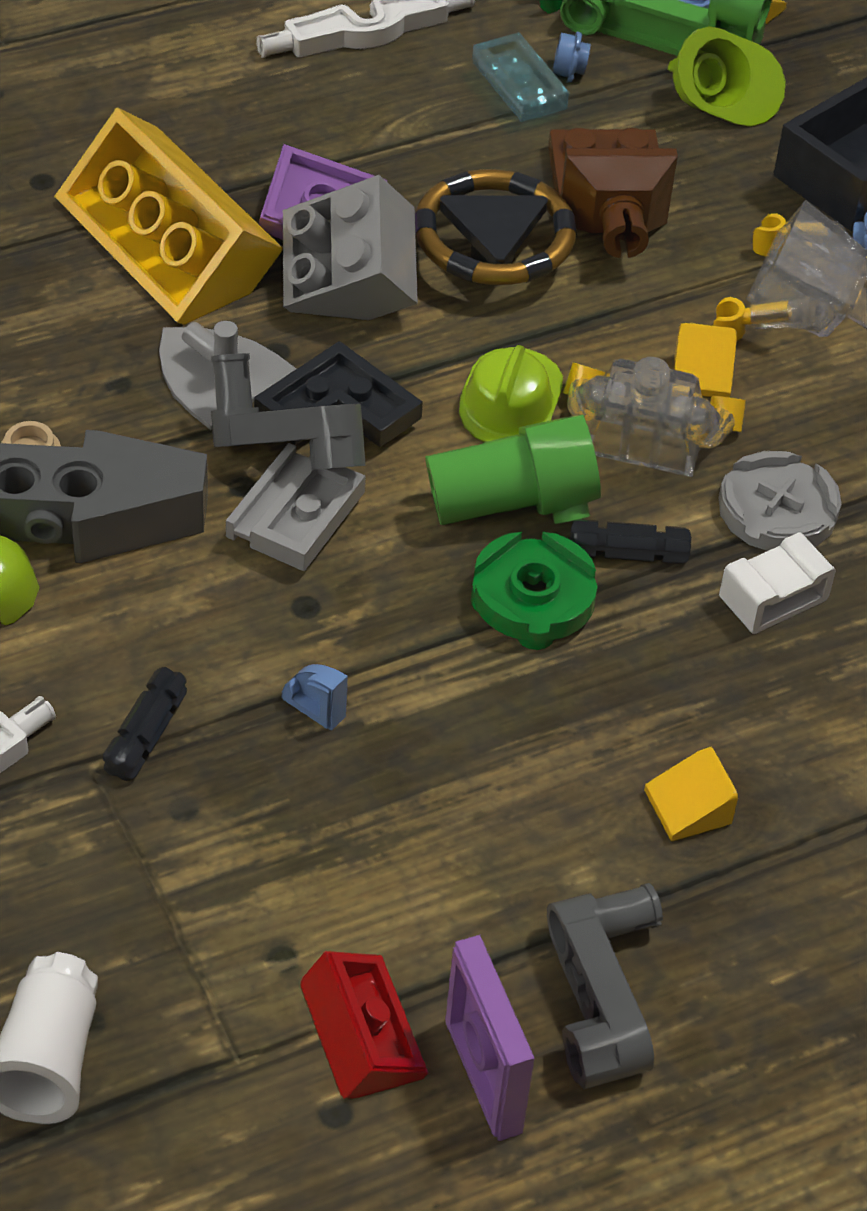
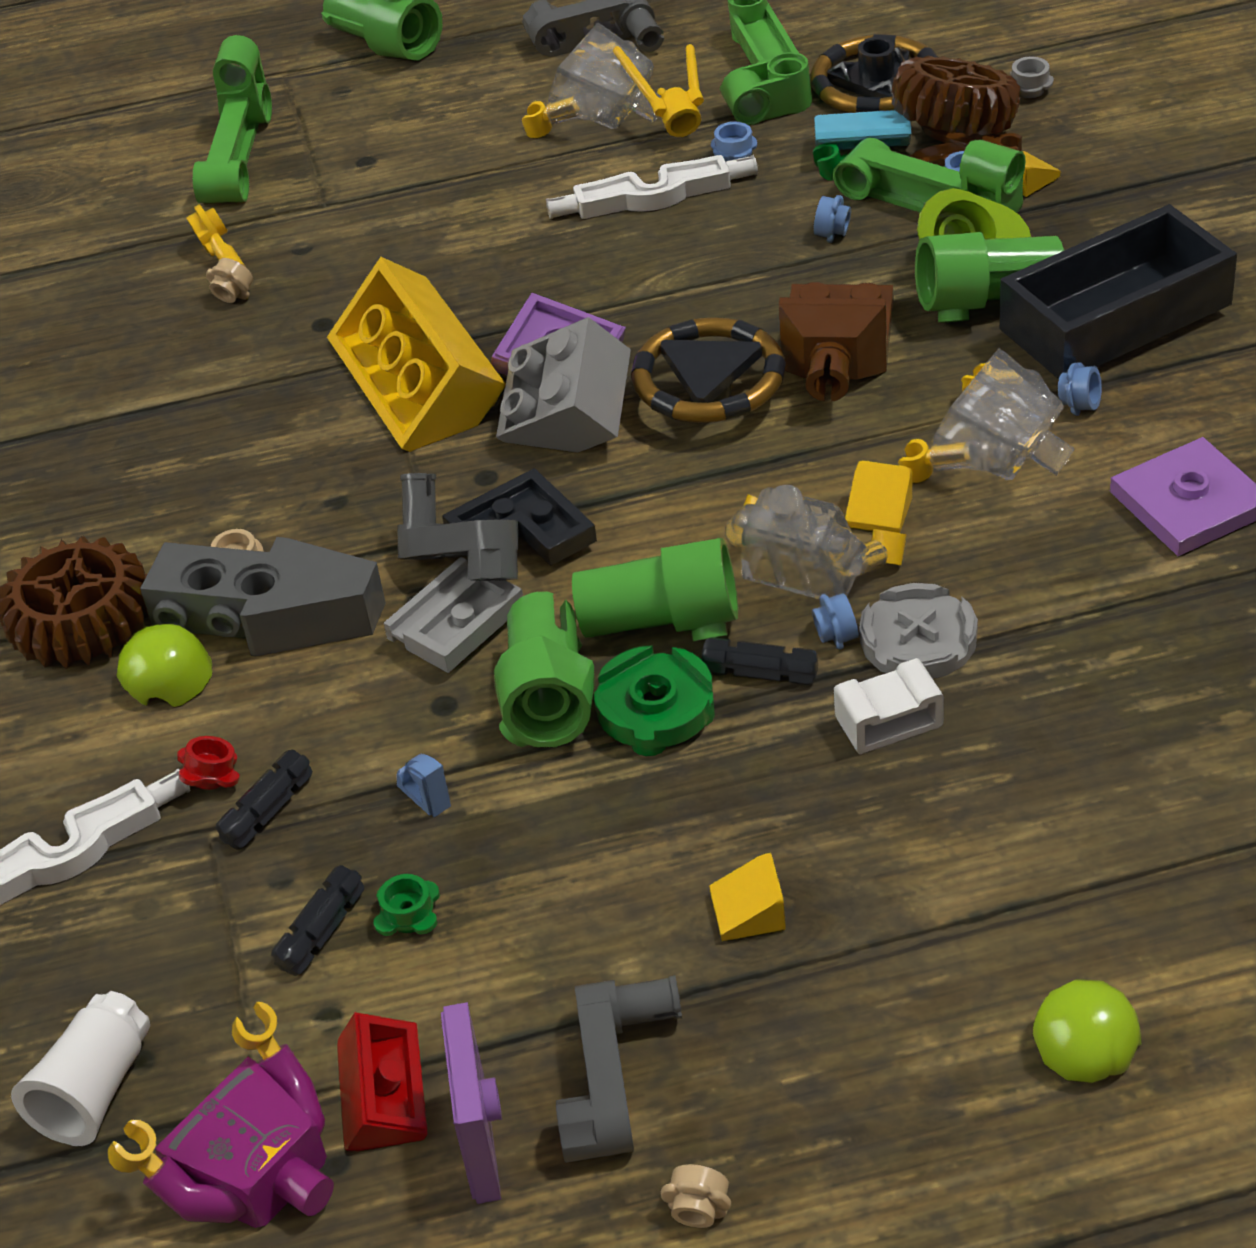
camera: 20 degrees right, 5 degrees down
light grey shield [159,321,296,430] -> none
lime piece [459,345,563,442] -> none
clear light blue plate [472,32,569,122] -> none
none -> magenta torso [108,1002,334,1228]
none -> red plate [177,736,240,790]
none -> black axle [271,865,364,976]
none -> green plate [374,874,440,936]
none -> bright green piece [494,592,594,747]
none -> tan plate [661,1164,731,1228]
none -> medium blue plate [812,593,859,650]
none -> bright green piece [915,232,1064,323]

